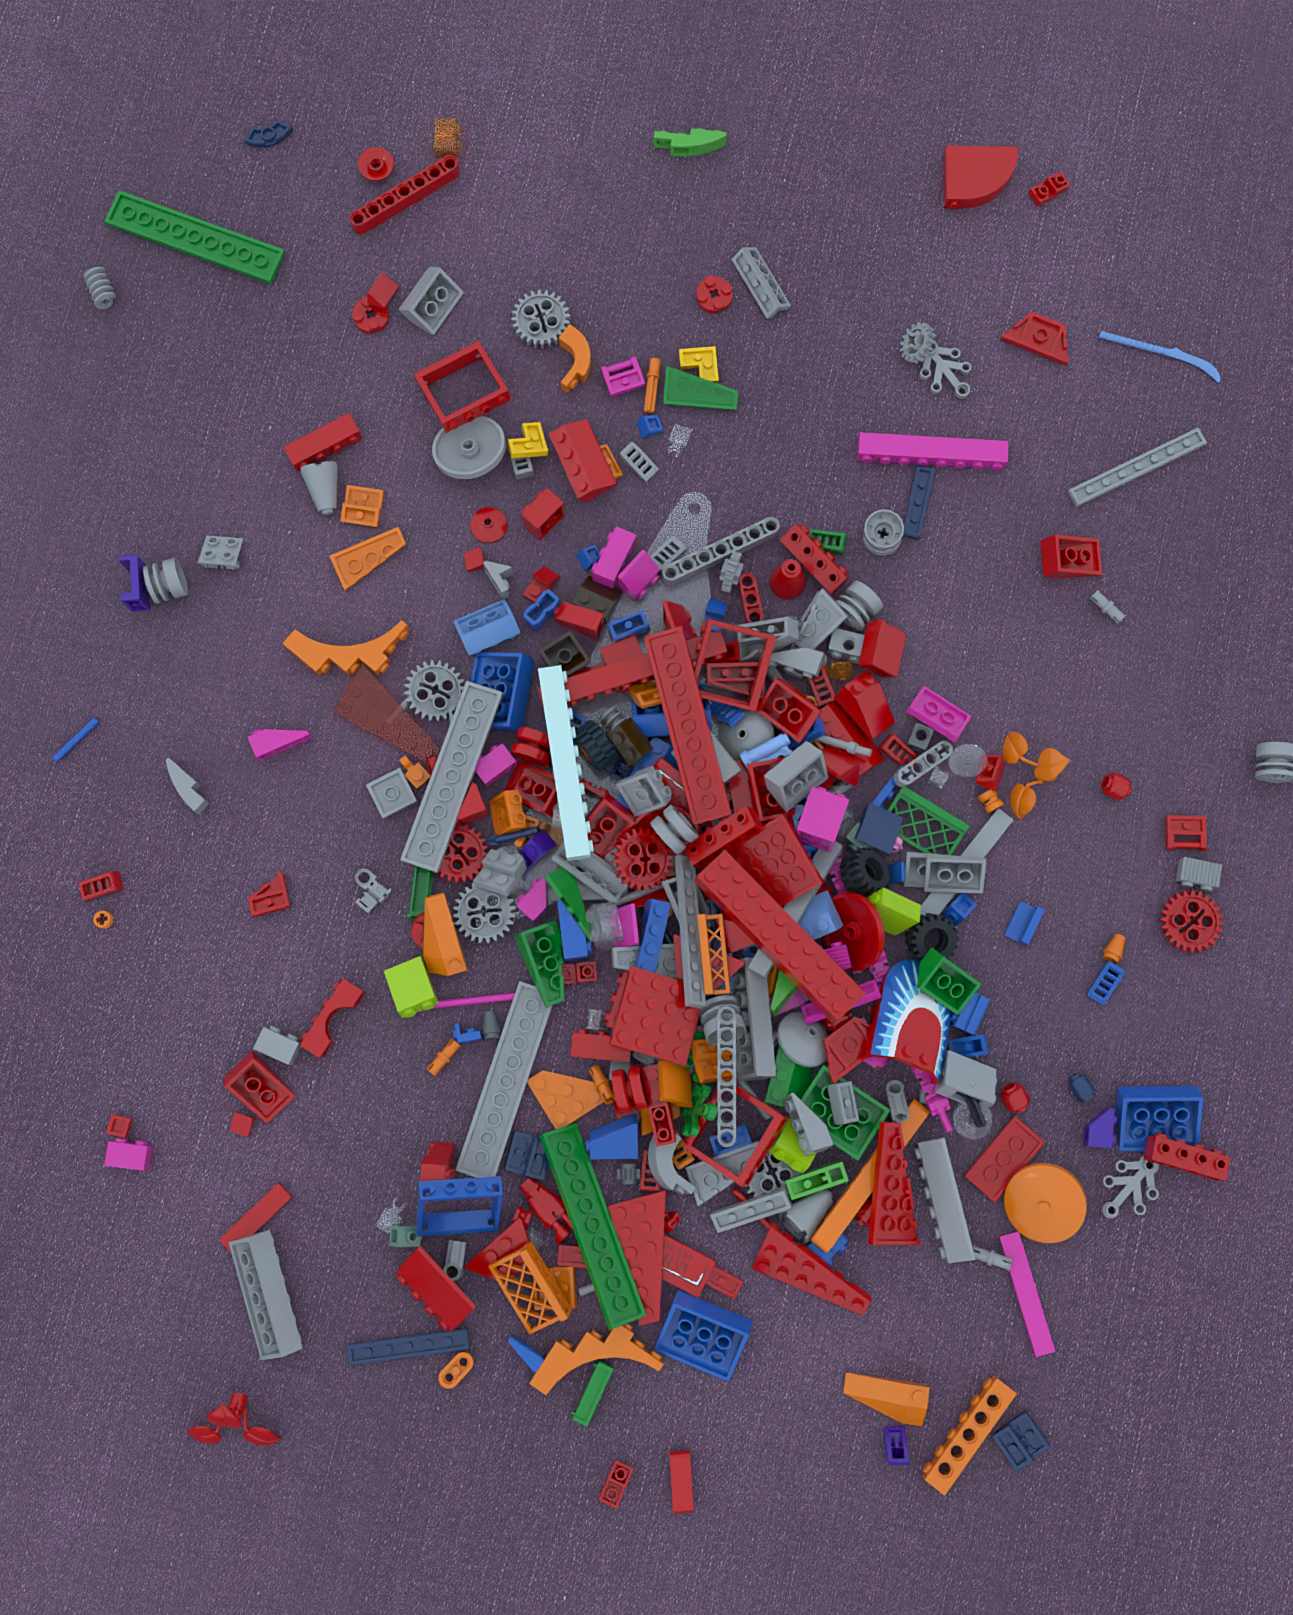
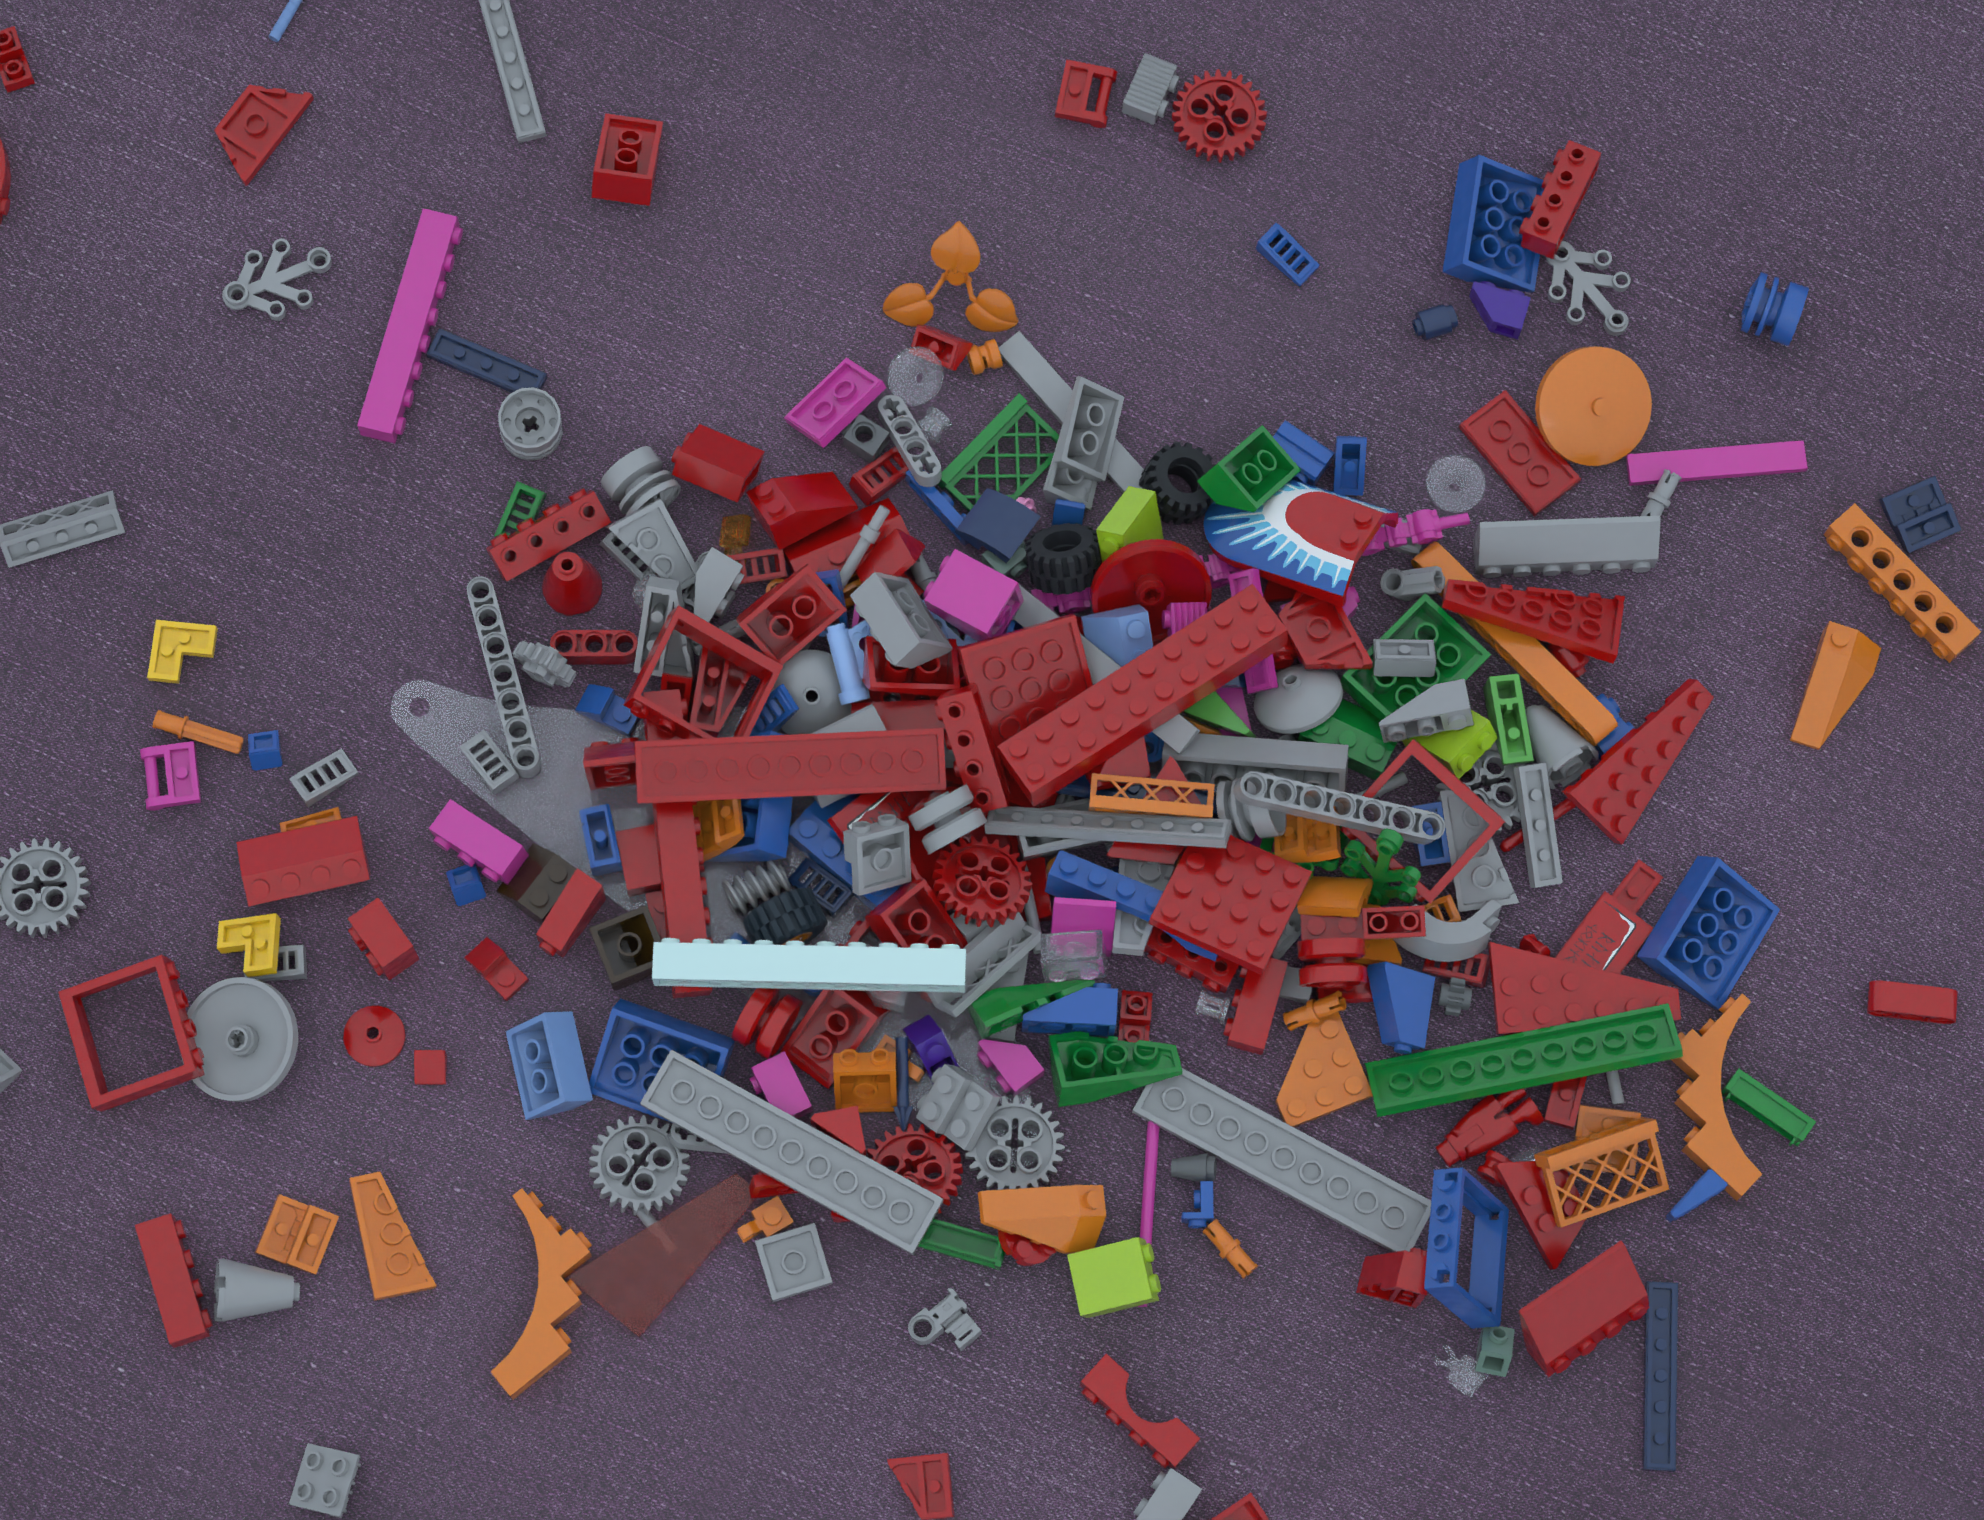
camera: 85 degrees left, 5 degrees down
dark pink slope [248,729,312,761] -> none
orange plate [439,1351,474,1389] -> none
light grey piece [443,1240,467,1281] -> none
light grey slope [483,561,513,600] -> none
dark blue slope [503,1130,549,1180] -> none
blue brick [523,590,560,631] -> none
clear orange plate [538,821,564,846] -> none
orange arch [559,324,591,394] -> none
red slope [598,1460,634,1509] -> none
dark brown slope [607,717,654,767] -> none
dark pink slope [618,550,660,602] -> none
green wing [663,366,738,410] -> none
clear plate [668,424,692,459] -> none
red plate [696,275,733,314] -> none
light grey brick [827,628,865,664] -> none
dark purple slope [884,1426,910,1465] -> none
light grey gear [900,322,936,364] -> none
light grey piece [935,1050,997,1128] -> none
blue bracket [943,893,977,926] -> none
red head [1000,1082,1030,1113] -> none
blue panel [1004,901,1045,946] -> none
light grey pin [1089,590,1126,624] -> none
red head [1101,772,1132,800] -> none
orange cone [1103,934,1126,964] -> none
none -> blue wheel [1740,272,1809,346]

